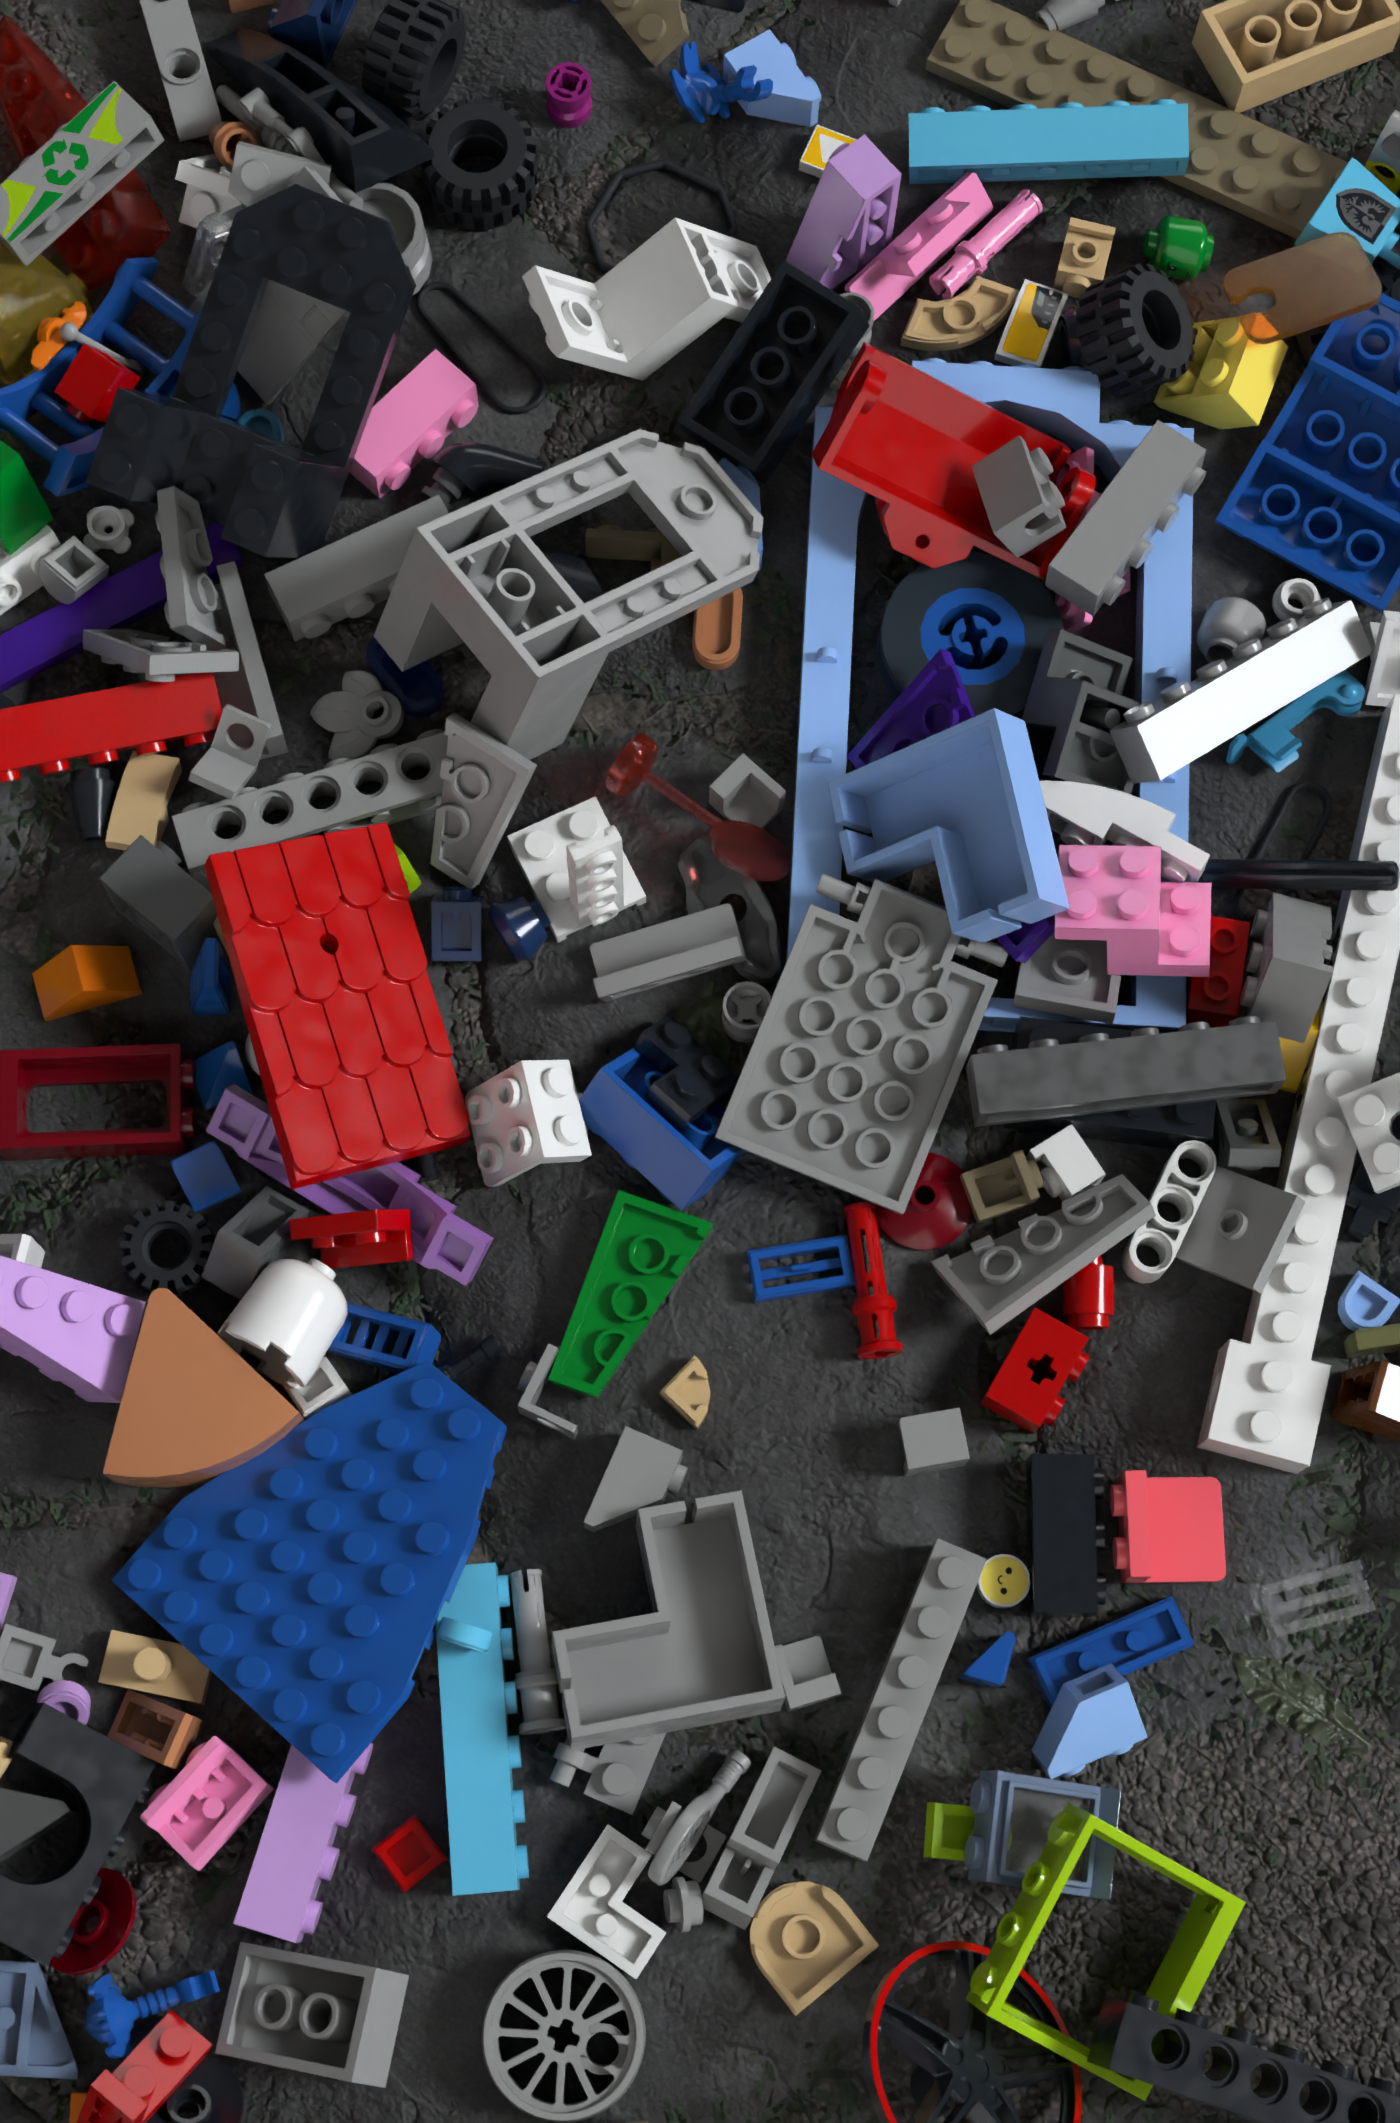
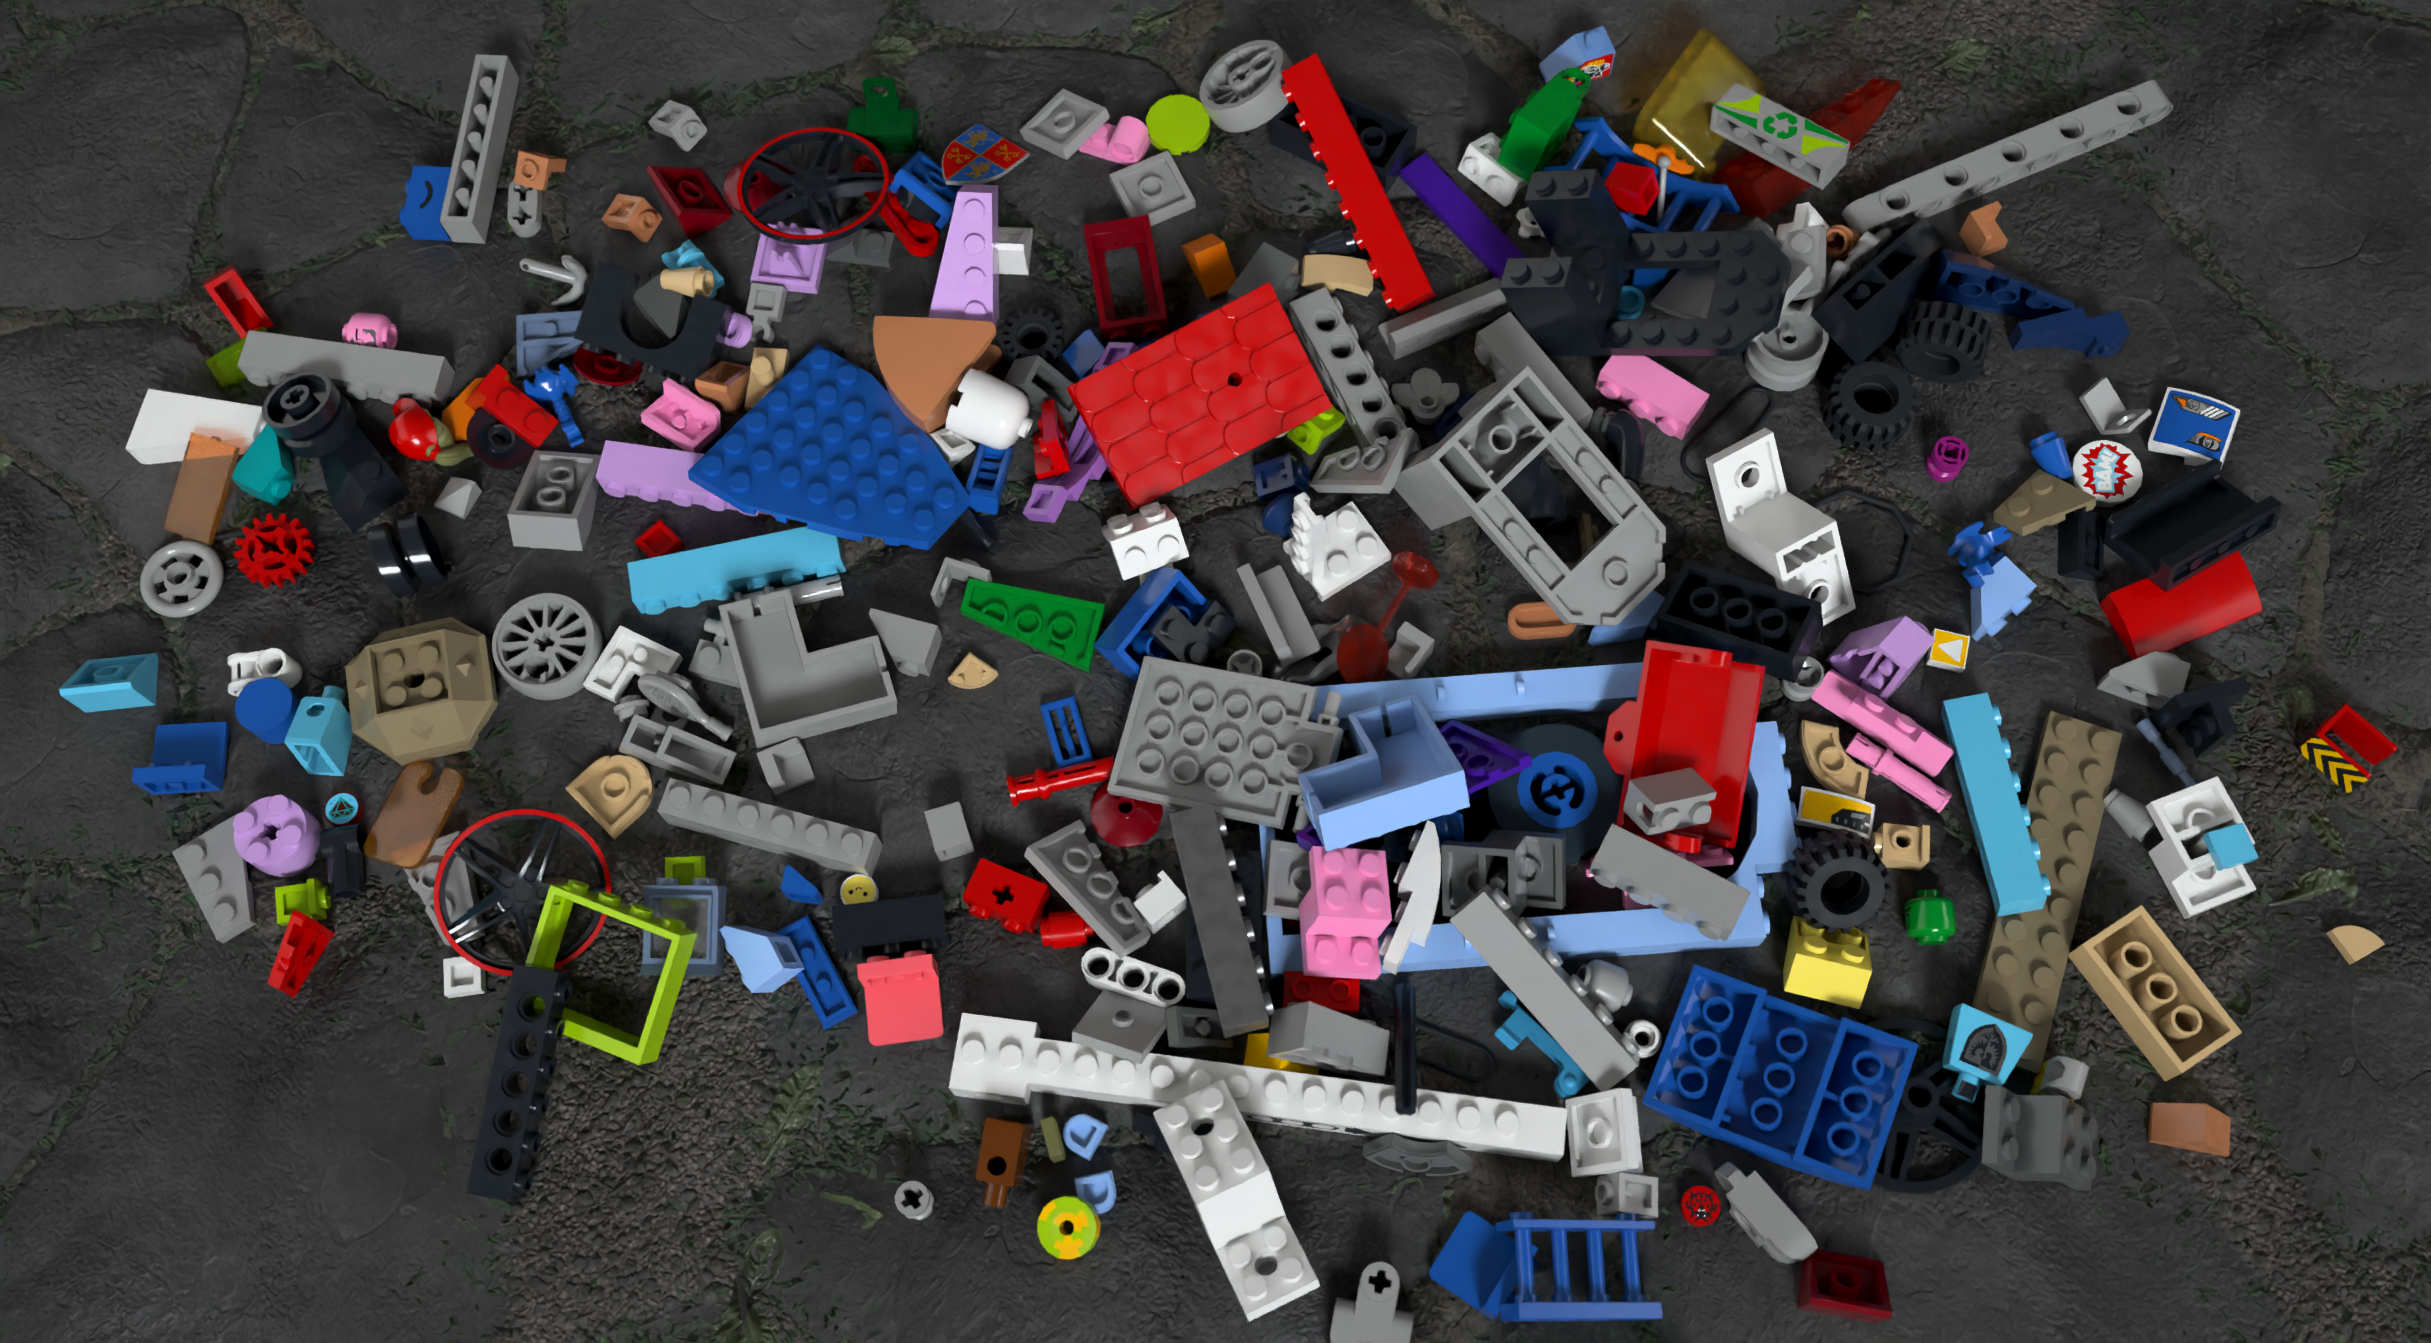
camera: 90 degrees right, 5 degrees down
light grey brick [38,536,109,604] -> none
light grey wing [83,628,239,682] -> none
light grey wing [155,486,236,651] -> none
light grey bracket [188,704,271,800] -> none
medium azure tile [437,1617,493,1653] -> none
dark tan bracket [960,1149,1043,1224] -> none
clear orange piece [1223,232,1382,344] -> none
clear tile [1258,1559,1376,1639] -> none

